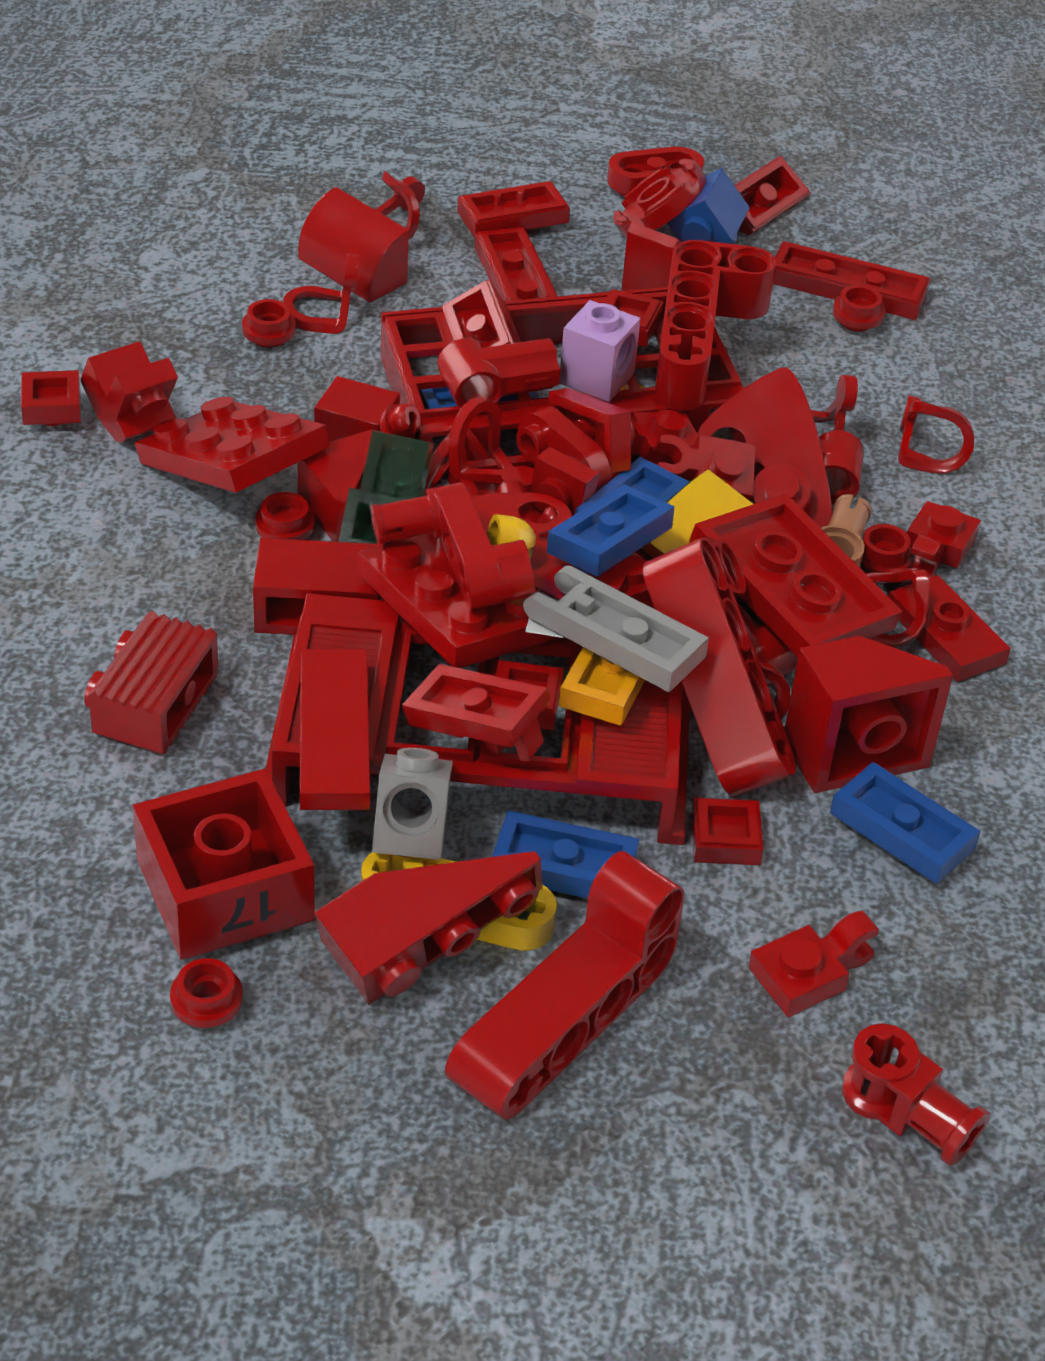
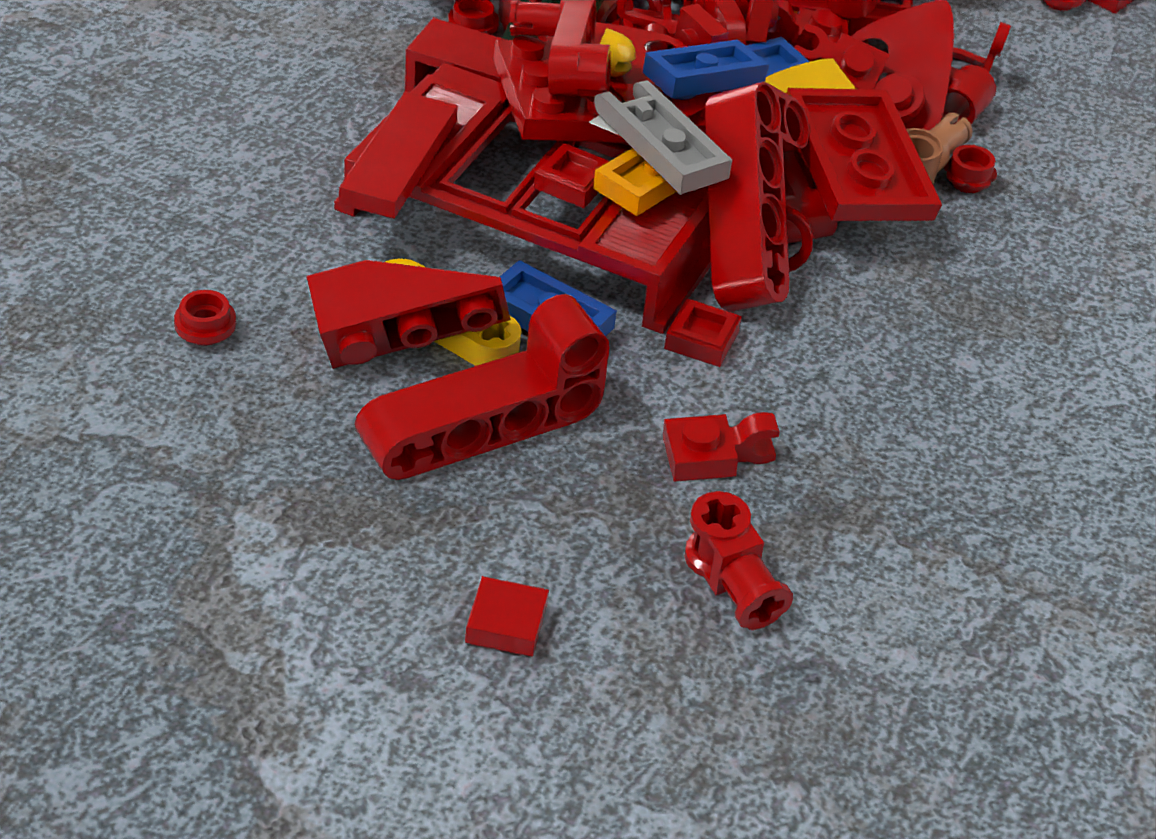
camera: 20 degrees right, 0 degrees up
red brick [84,610,219,754] -> none
red brick [132,768,315,961] -> none
light grey brick [372,748,453,860] -> none
red plate [402,664,551,762] -> none
red slope [785,635,953,794] -> none
blue plate [830,762,981,884] -> none
red piece [865,568,929,647] -> none
red plate [888,575,1011,682] -> none
red piece [898,395,975,474] -> none
red plate [907,501,981,578] -> none
none -> red tile [465,576,549,657]

